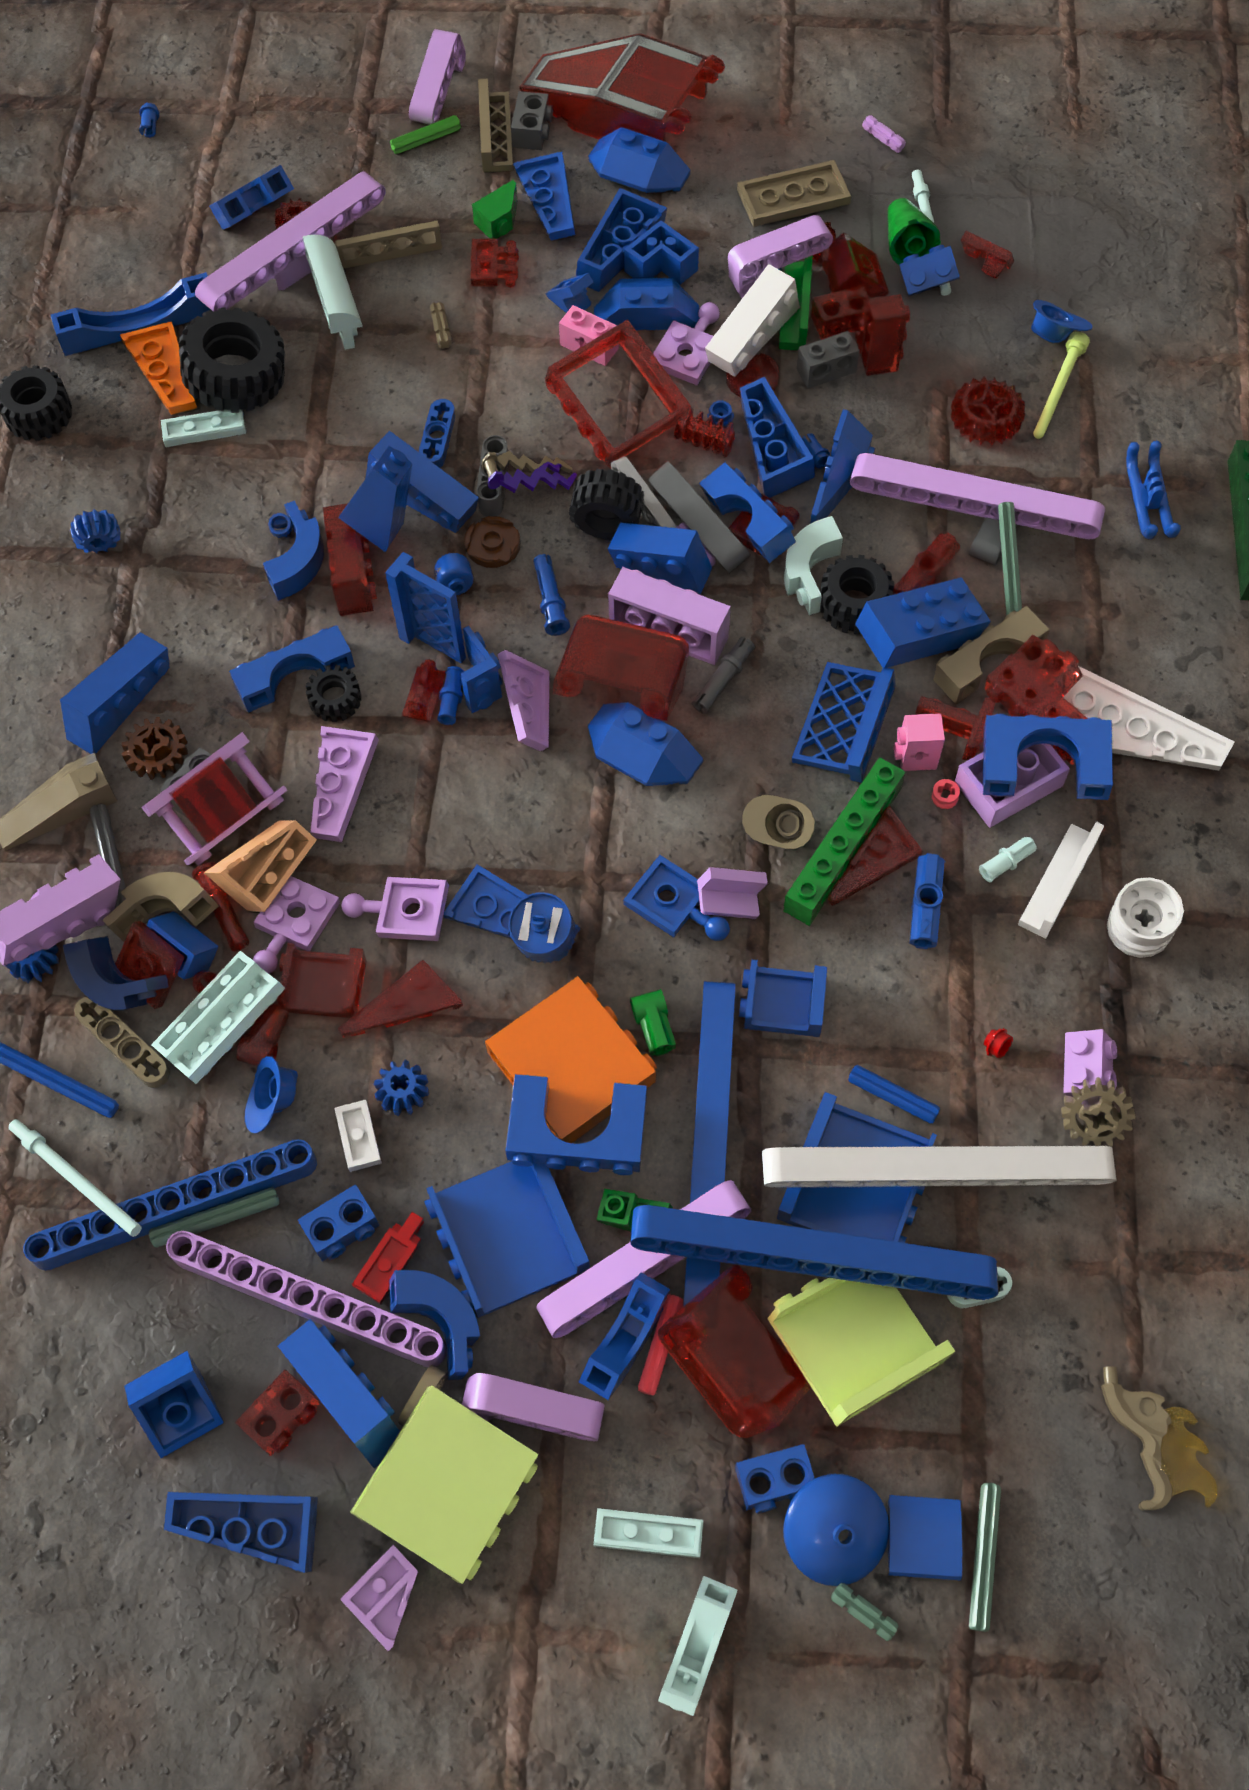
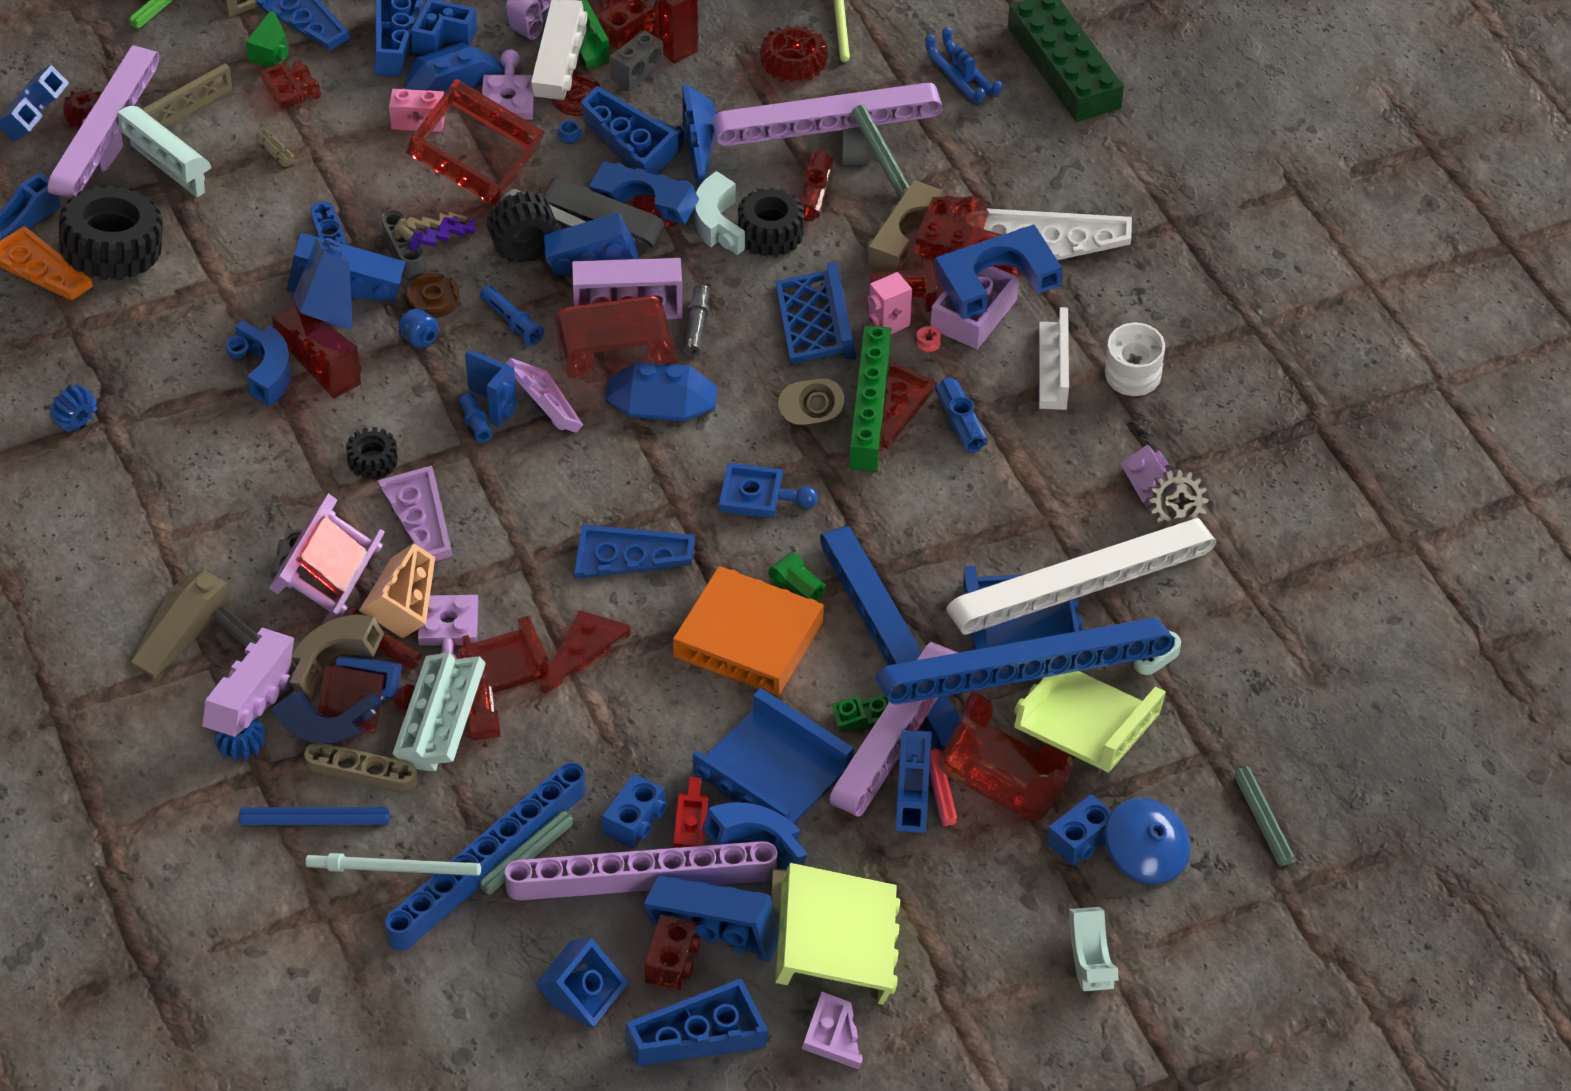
camera: 30 degrees left, 15 degrees down
blue wedge [60,632,170,754] -> none
reddish brown gear [121,717,188,780] -> none
light aqua tile [161,409,246,447] -> none
blue arch [229,625,355,713] -> none
blue piece [245,1056,298,1134] -> none
white plate [334,1100,382,1172] -> none
lavender plate [341,877,449,941] -> none
blue gear [374,1060,429,1116] -> none
blue fence [385,552,466,663] -> none
clear red hinge [402,659,446,722] -> none
lavender beam [462,1373,605,1441] -> none
blue arch [505,1074,647,1175] -> none
blue piece [508,892,577,963] -> none
blue slope [545,273,593,313] -> none
light aqua tile [593,1508,703,1558] -> none
clear red piece [674,407,735,458] -> none
lavender panel [697,867,768,919] -> none
blue panel [739,959,827,1037] -> none
sand green axle [831,1583,899,1641] -> none
blue axle [848,1065,940,1123] -> none
blue brick [855,577,991,669] -> none
blue slope [888,1495,962,1580] -> none
light aqua axle [979,837,1037,883] -> none
red plate [984,1028,1013,1059] -> none
piece [1101,1366,1217,1511] -> none

